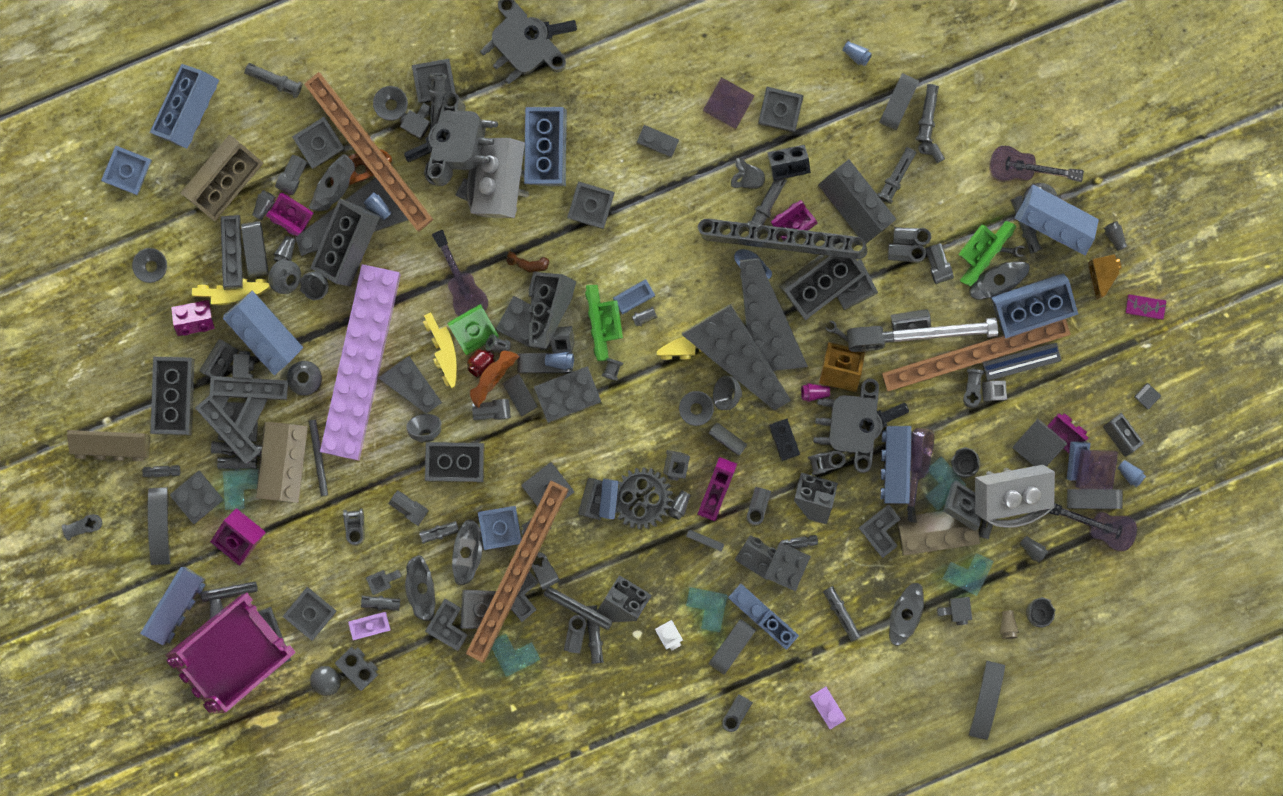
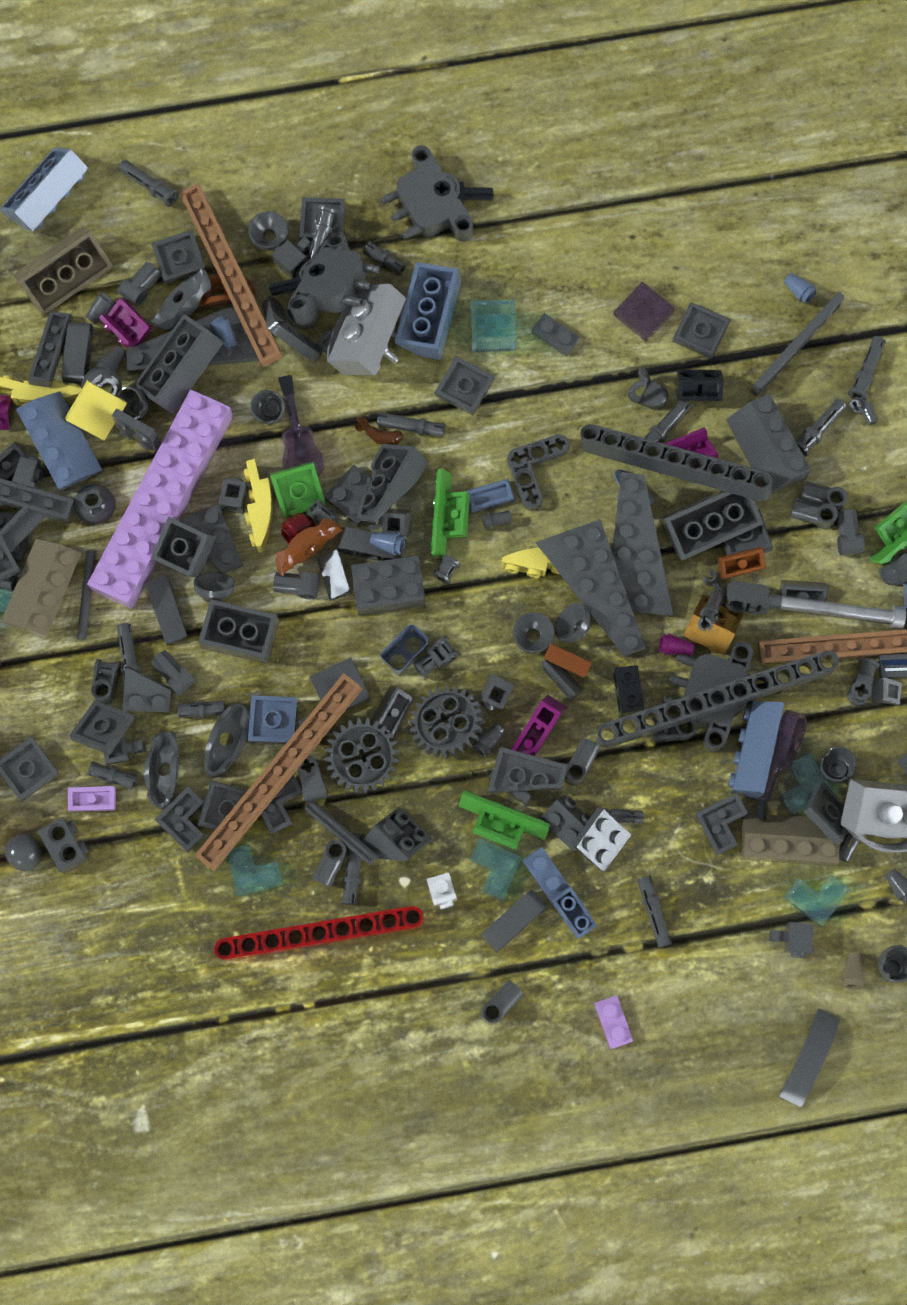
camera: 15 degrees right, 10 degrees down
sand blue tile [599,479,618,519] -> none
dark grey slope [794,473,838,525] -> none
dark grey beam [879,73,919,130] -> none
dark grey piece [889,583,924,646] -> none
none -> light yellow tile [65,380,127,441]
none -> dark grey plate [69,700,134,755]
none -> dark grey plate [112,408,161,452]
none -> dark grey pin [116,623,142,689]
none -> dark grey wing [122,666,171,712]
none -> dark grey tile [145,575,188,646]
none -> dark grey brick [151,517,217,577]
none -> red beam [214,906,424,961]
none -> dark grey brick [218,477,248,514]
none -> dark grey hair [250,390,286,424]
none -> dark grey beam [261,296,323,362]
none -> dark grey gear [323,717,399,793]
none -> dark grey pin [363,241,406,276]
none -> dark grey pin [377,412,445,438]
none -> sand blue piece [380,625,429,676]
none -> dark grey connector [413,635,461,679]
none -> bright green bracket [459,791,550,850]
none -> clear light blue brick [471,300,516,352]
none -> dark grey wing [488,747,568,793]
none -> dark grey beam [507,434,569,511]
none -> dark orange slope [544,644,592,678]
none -> dark grey beam [596,650,839,748]
none -> dark grey pin [698,589,725,631]
none -> dark orange slope [718,547,766,579]
none -> dark grey tile [751,291,844,397]

